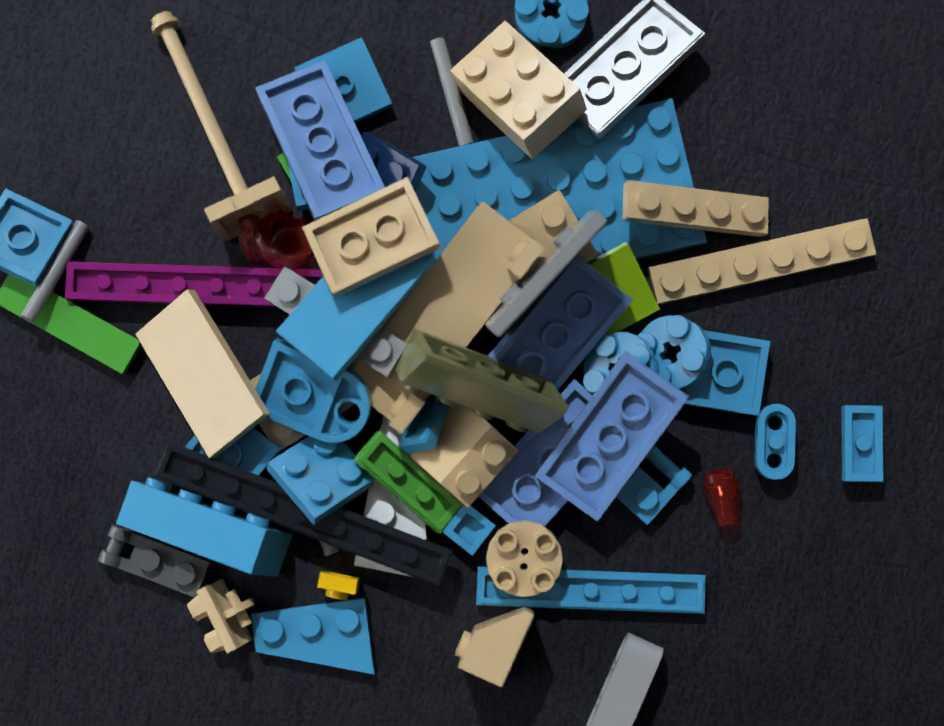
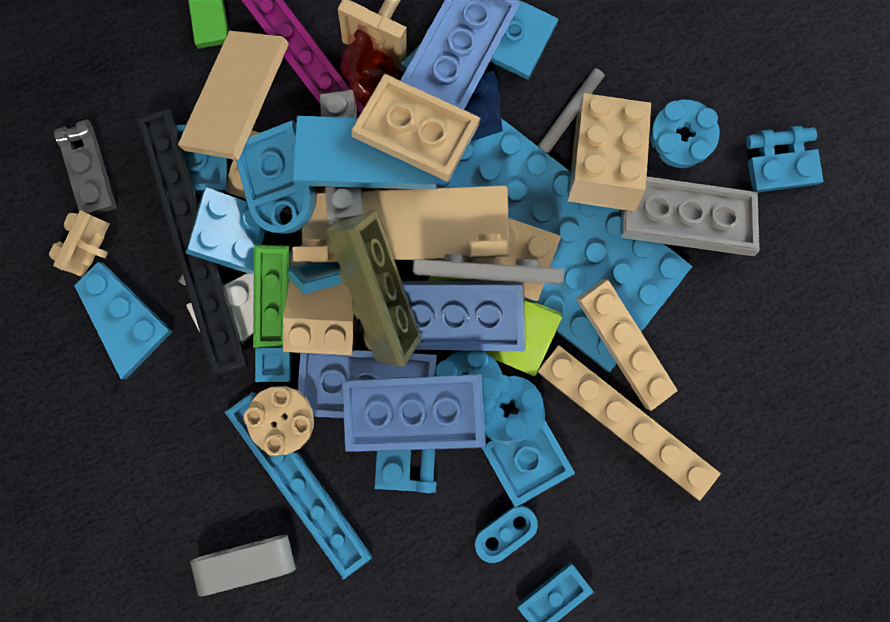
camera: 55 degrees right, 0 degrees up
dark azure wedge [116,477,293,577] -> none
yellow plate [317,571,361,600] -> none
tan slope [455,607,534,687] -> none
clear red cone [701,468,740,526] -> none

